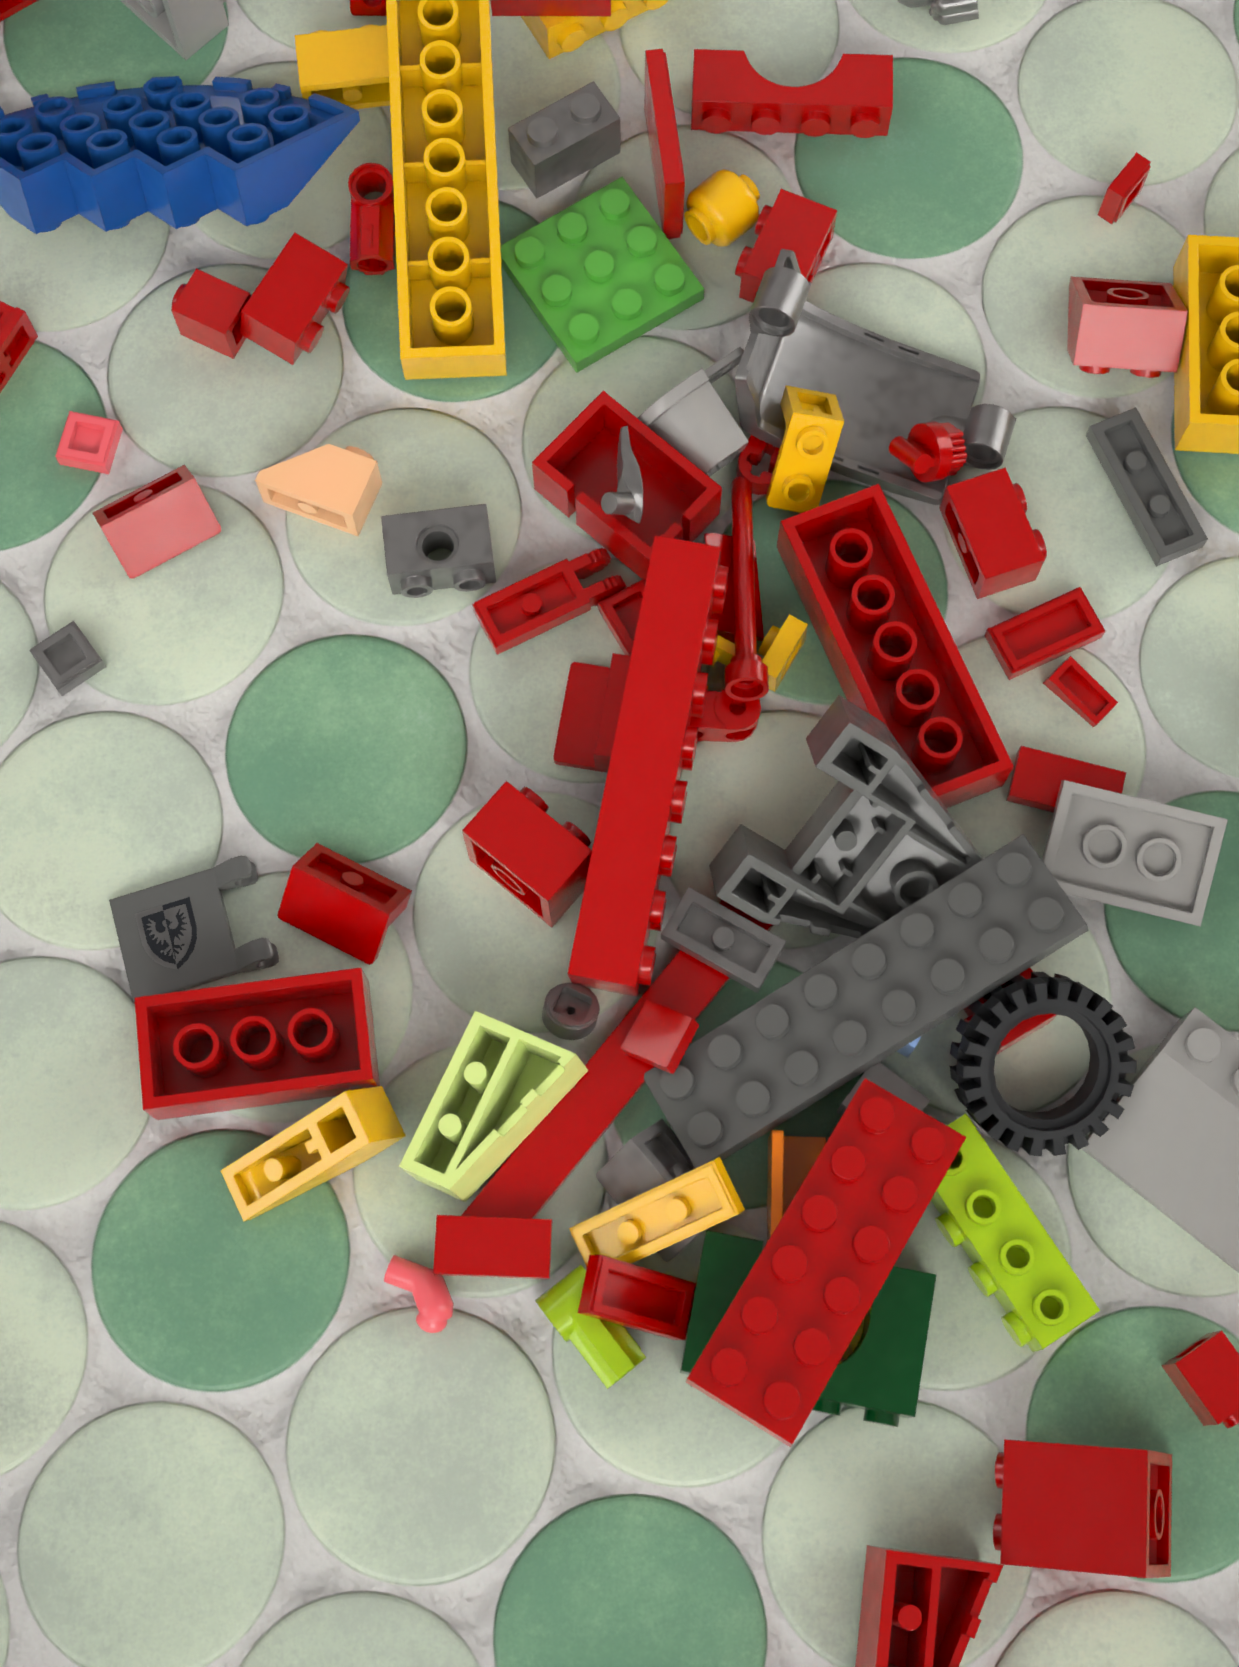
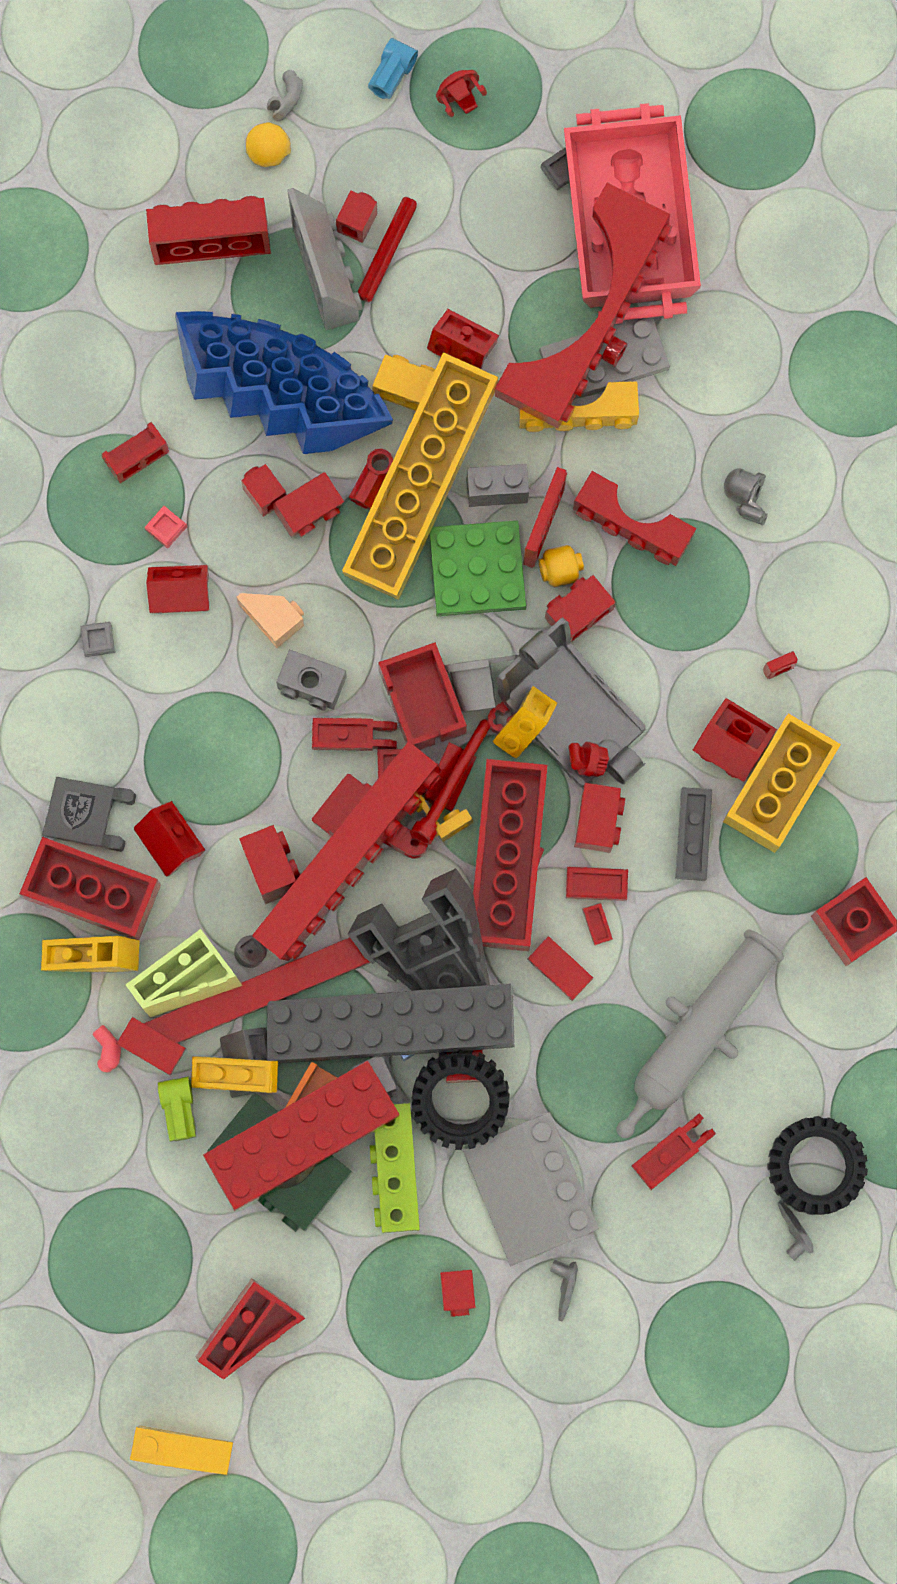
camera: 25 degrees right, 5 degrees up
red tile [578,1255,696,1340] -> none
flat silver bar [601,426,643,523] -> none
red tile [621,999,699,1075] -> none
flat silver plate [661,887,786,993] -> none
red slope [993,1439,1172,1578] -> none
light grey plate [1042,780,1228,927] -> none

